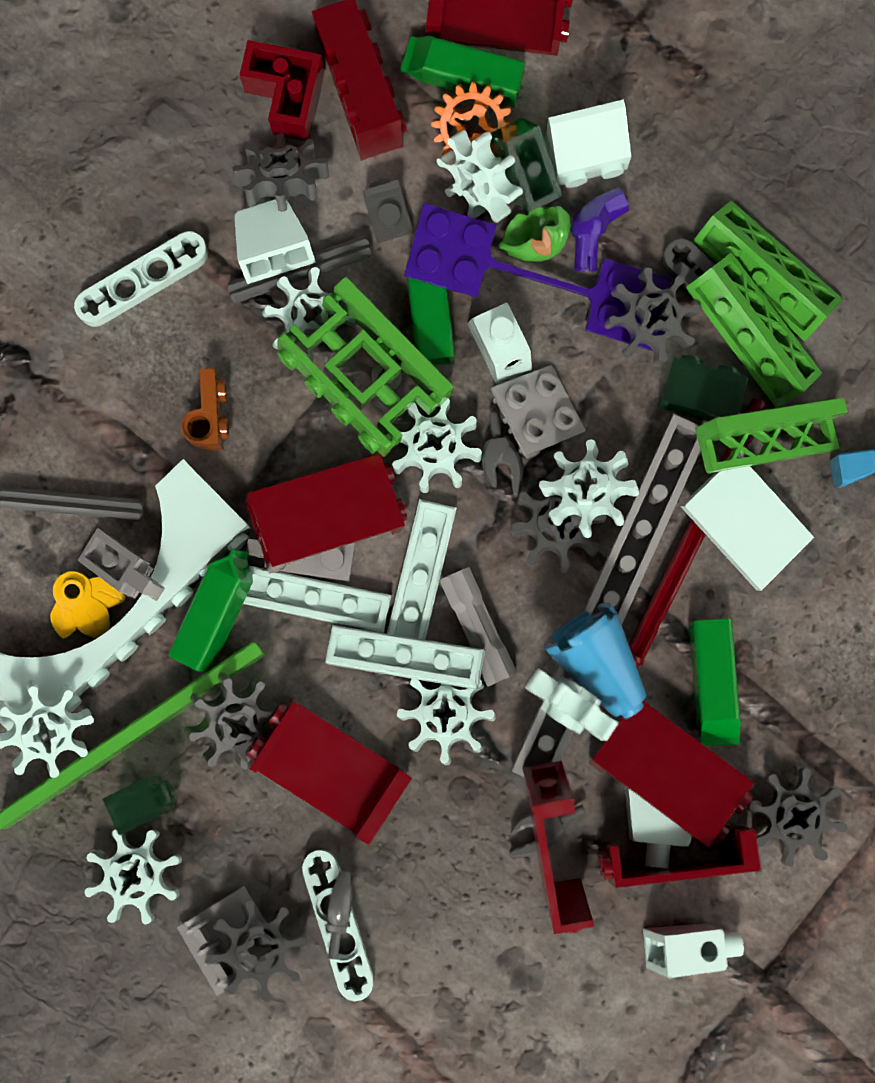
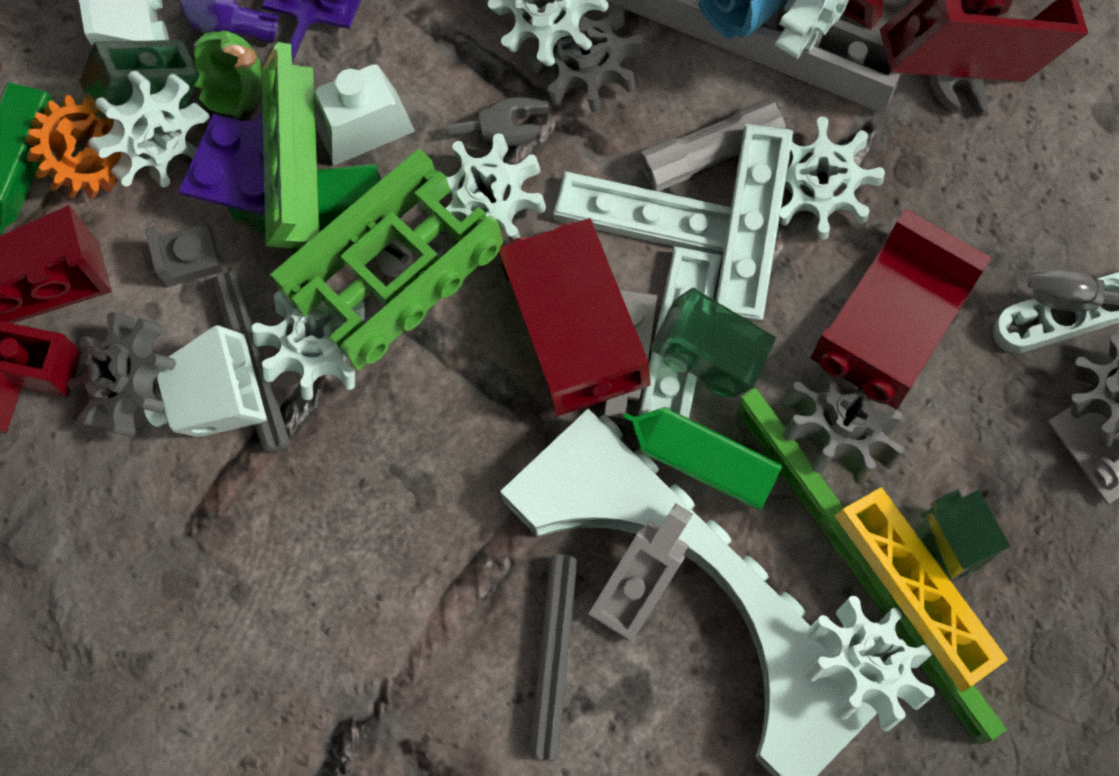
camera: 90 degrees left, 10 degrees down
yellow plate [50,571,126,639] -> none
light aqua beam [74,232,208,326] -> none
light aqua gear [84,828,182,924] -> none
dark orange plate [181,368,229,451] -> none
light grey hinge [491,365,586,459] -> none
none -> bright green fence [261,42,319,250]
none -> clear green brick [650,287,776,398]
none -> yellow fence [835,487,1008,693]

